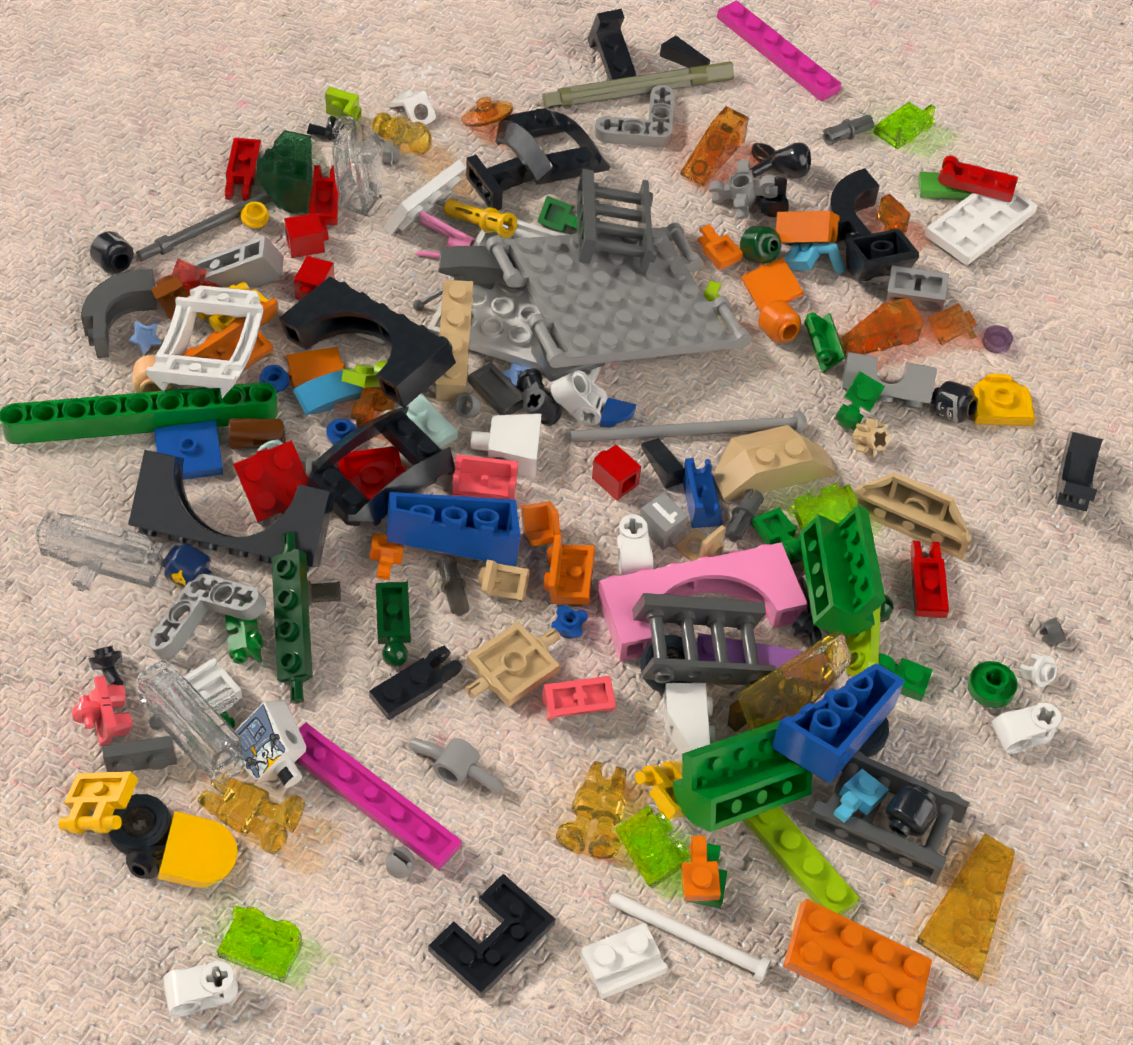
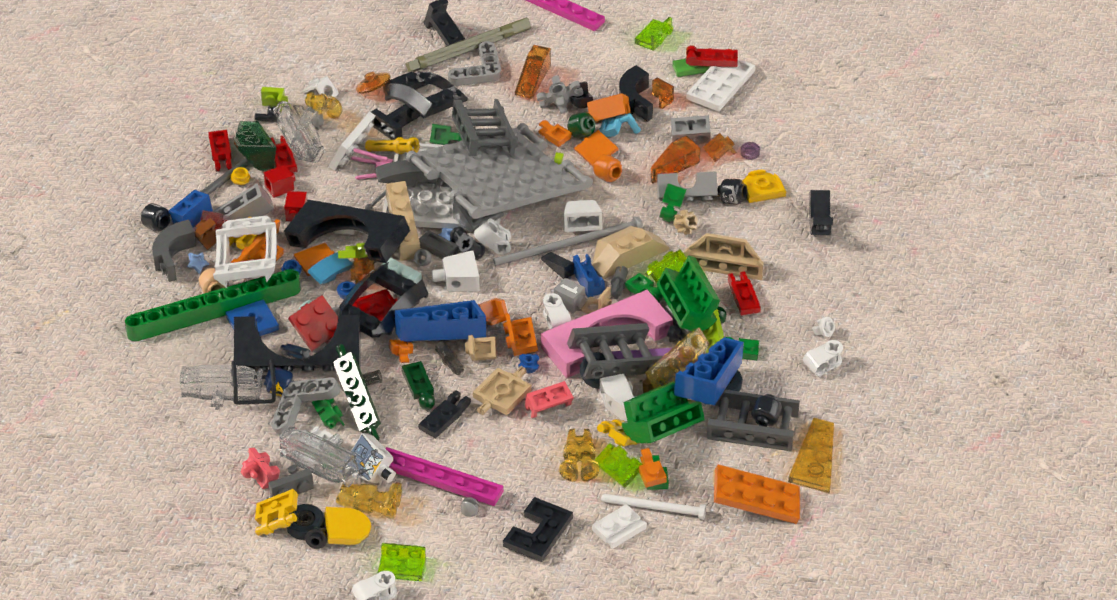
camera: 10 degrees left, 10 degrees down
black plate [88,645,123,685] -> none
reddish brown arm [228,418,286,449] -> none
light grey piece [409,738,504,795] -> none
coral hinge [452,454,518,499] -> none
red brick [592,444,642,500] -> none
blue tile [600,398,636,427] -> none
black piece [660,35,710,68] -> none
lime plate [743,807,860,915] -> none
black piece [749,142,811,178] -> none
green hinge [804,312,846,373] -> none
dark grey axle [823,115,875,145] -> none
medium azure plate [833,769,889,823] -> none
black slope [846,228,919,281] -> none
green plate [968,661,1018,708] -> none
dark grey hinge [1039,617,1066,645] -> none
none -> blue hinge [168,190,213,228]
none -> black piece [231,359,276,405]
none -> black axle [280,343,311,360]
none -> white torso [564,200,602,232]

